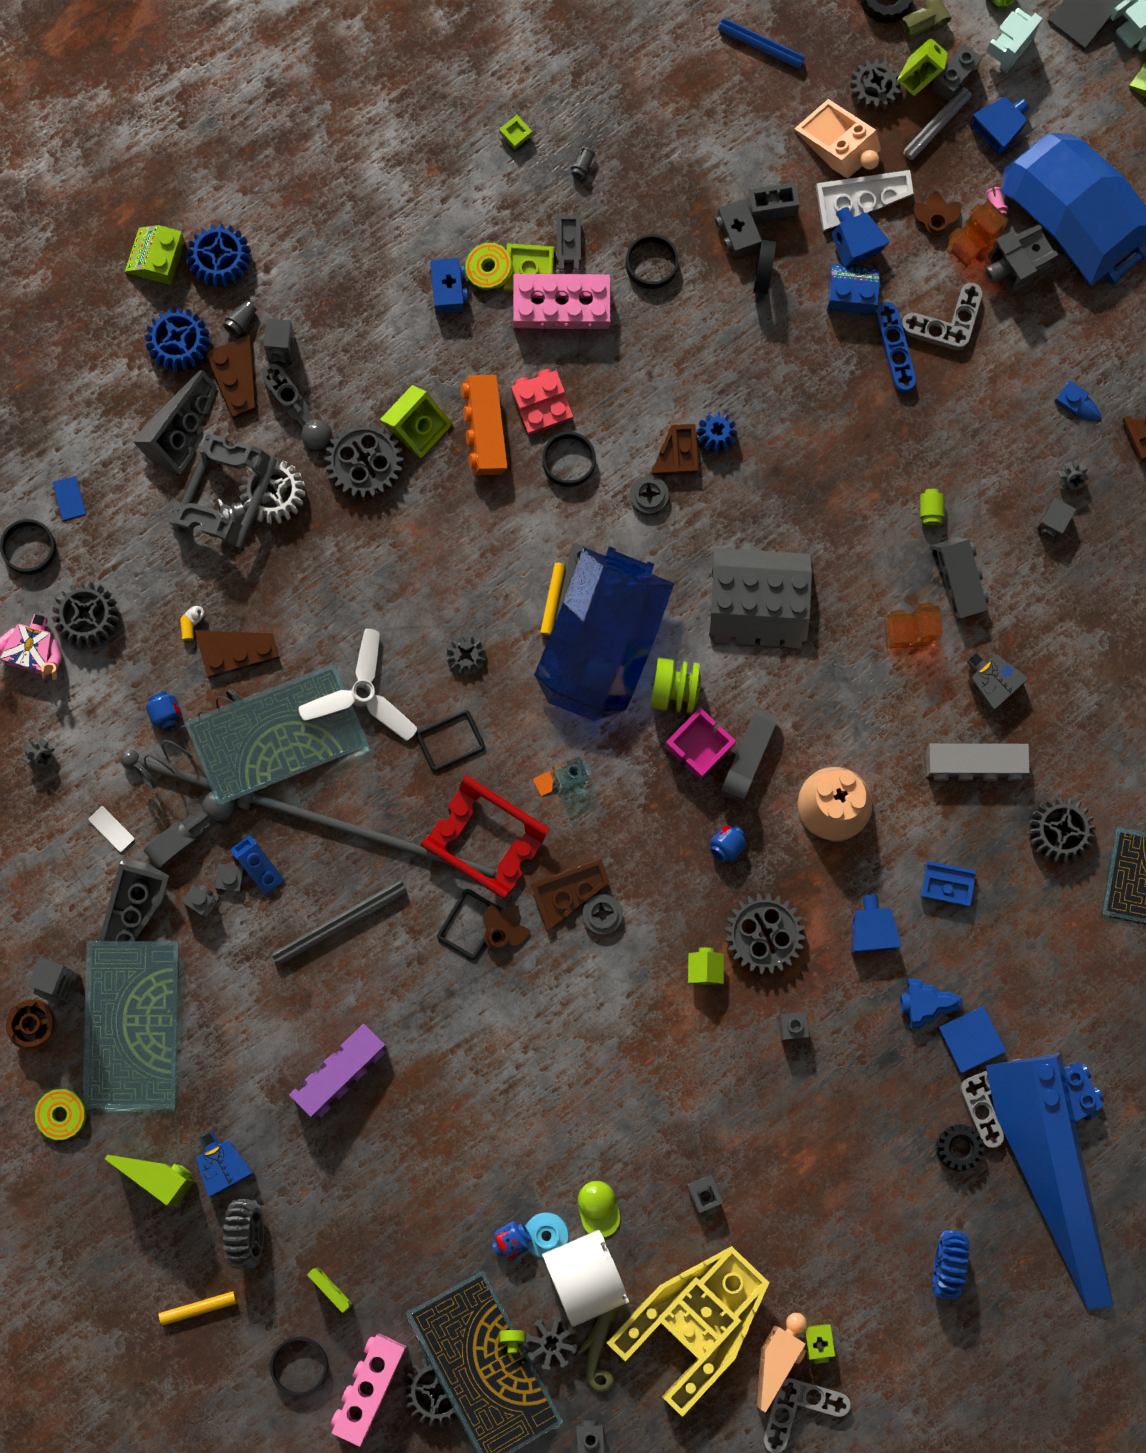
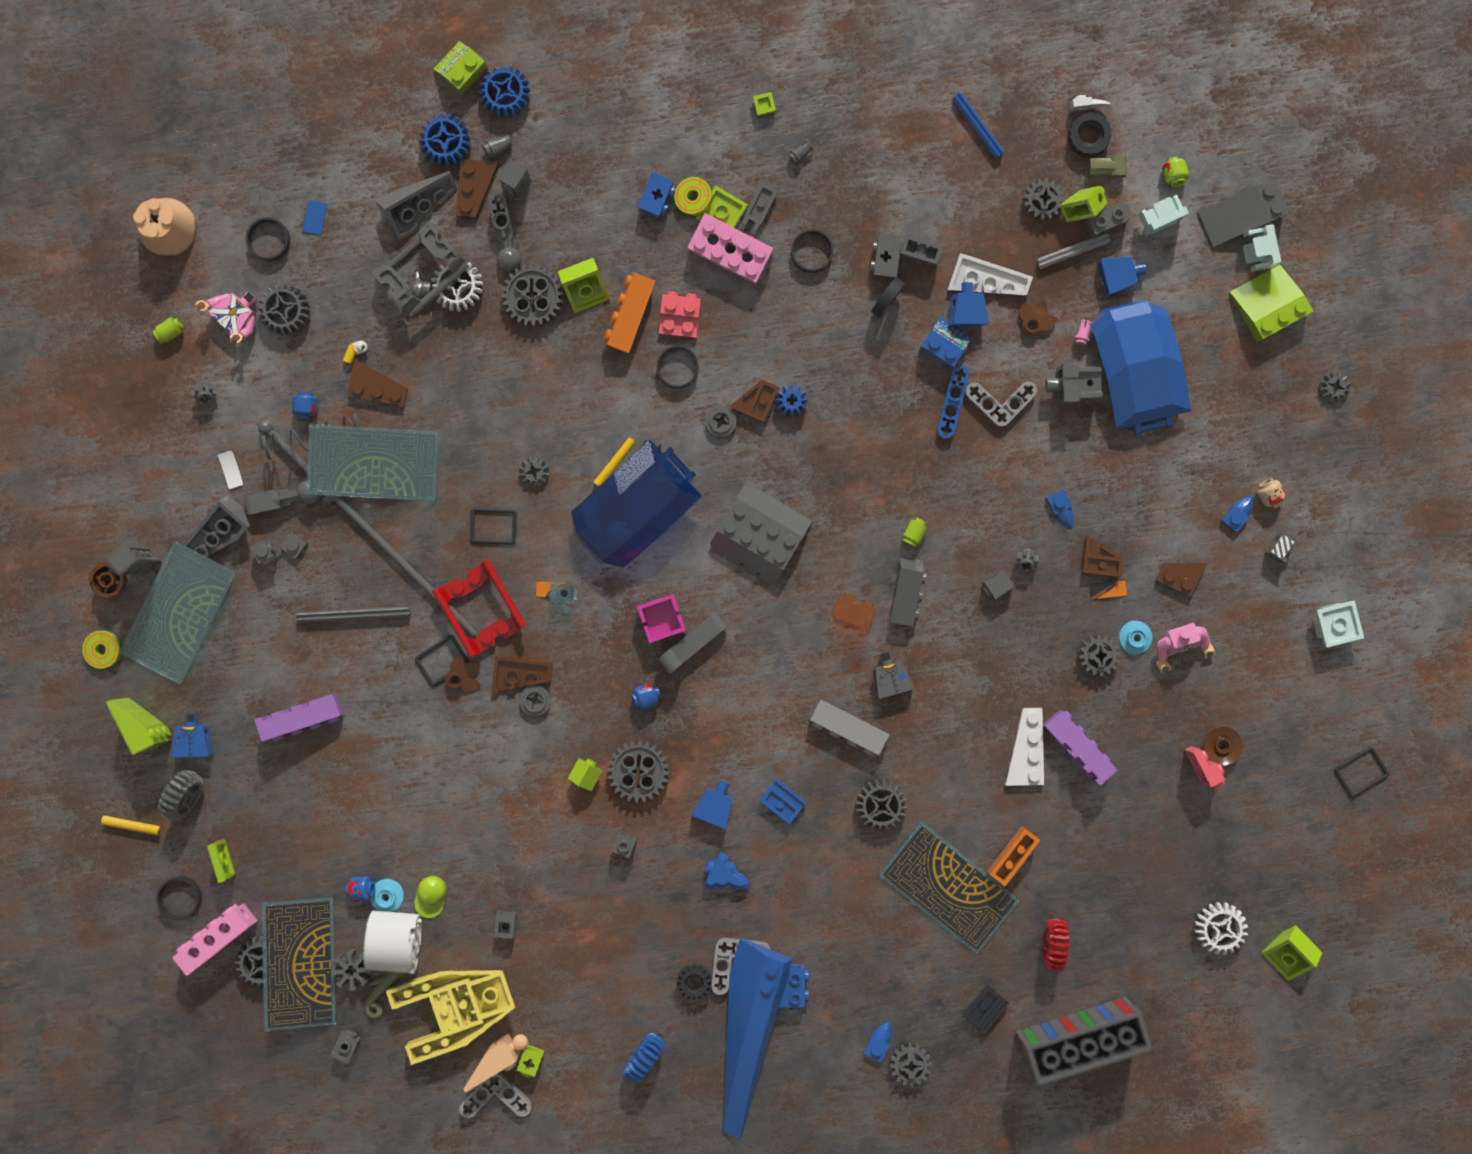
camera: 30 degrees right, 10 degrees up
blue bracket [230,835,284,894] -> none
white piece [298,629,417,741] -> none
lime tile [500,1330,526,1354] -> none
lime wheel [651,657,701,714] -> none
light nougat slope [795,99,881,179] -> none
light nougat cone [797,767,872,842] -> none
blue tile [938,1006,1006,1073] -> none
clear orange brick [947,200,1008,268] -> none

